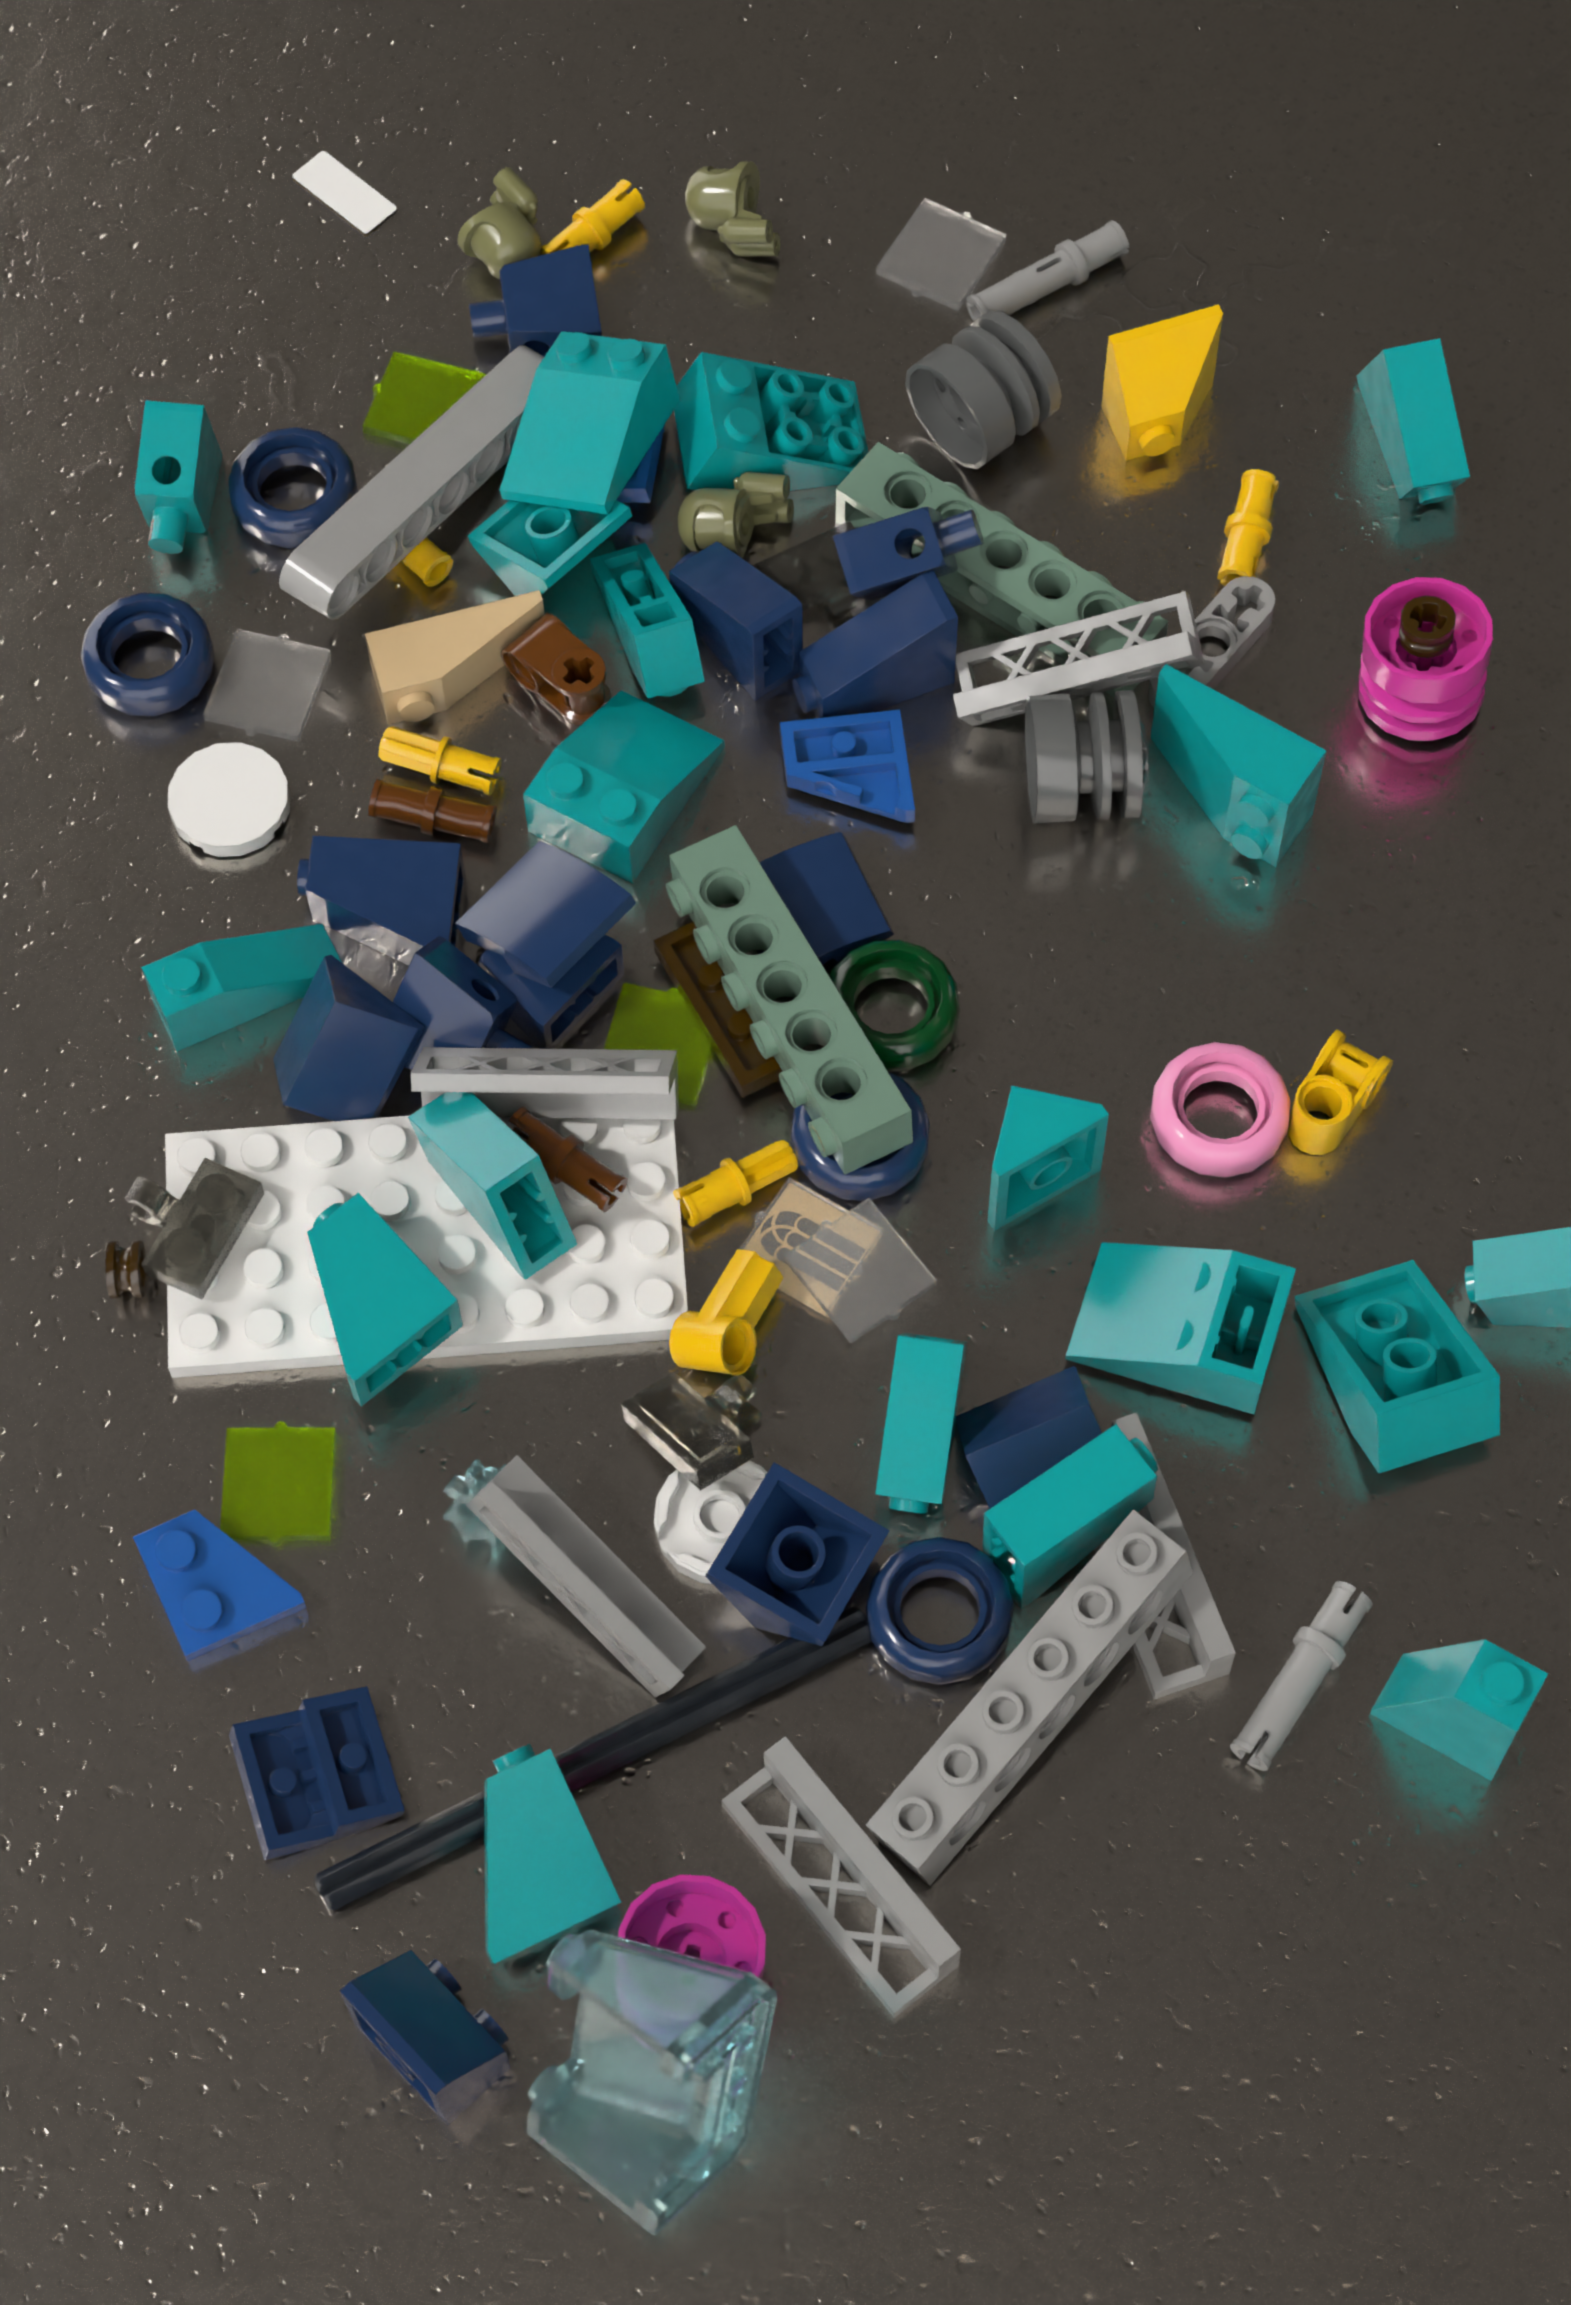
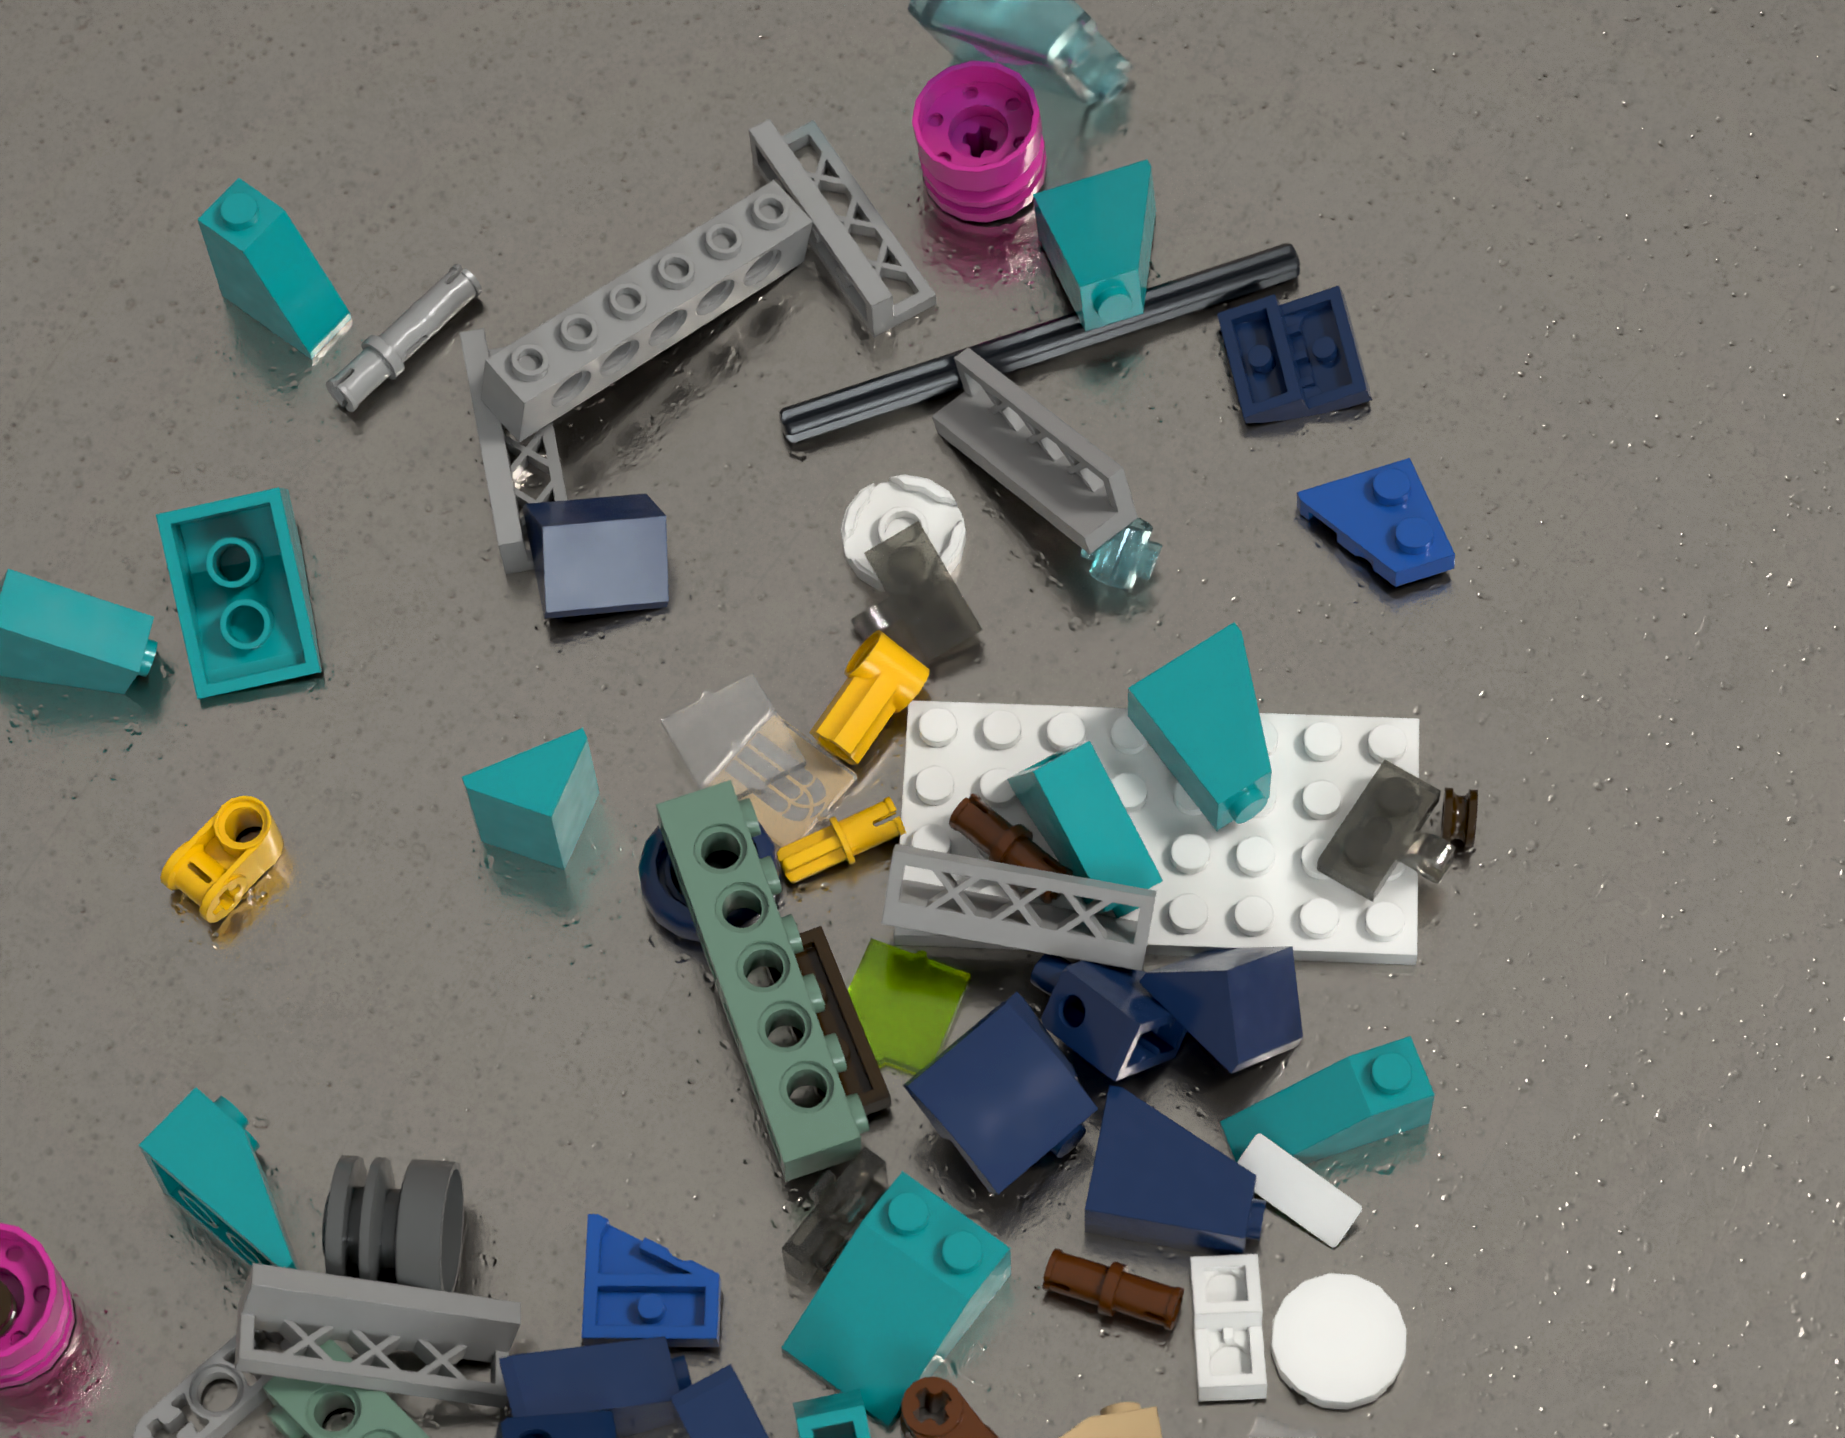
camera: 170 degrees left, 0 degrees up
clear neon green piece [220,1421,336,1547] -> none
dark blue slope [340,1950,511,2126] -> none
yellow axle [379,726,502,796] -> none
dark blue slope [705,1462,890,1646] -> none
dark blue slope [734,832,894,964] -> none
dark green wheel [829,940,960,1072] -> none
dark blue wheel [866,1537,1014,1685] -> none
teal slope [875,1333,968,1514] -> none
teal slope [982,1424,1158,1609] -> none
teal slope [1065,1242,1296,1414] -> none
bright pink wheel [1150,1042,1291,1178] -> none
none -> clear smoke plate [781,1146,888,1285]
none -> white slope [1190,1254,1267,1402]
none -> white sticker [1237,1134,1362,1248]

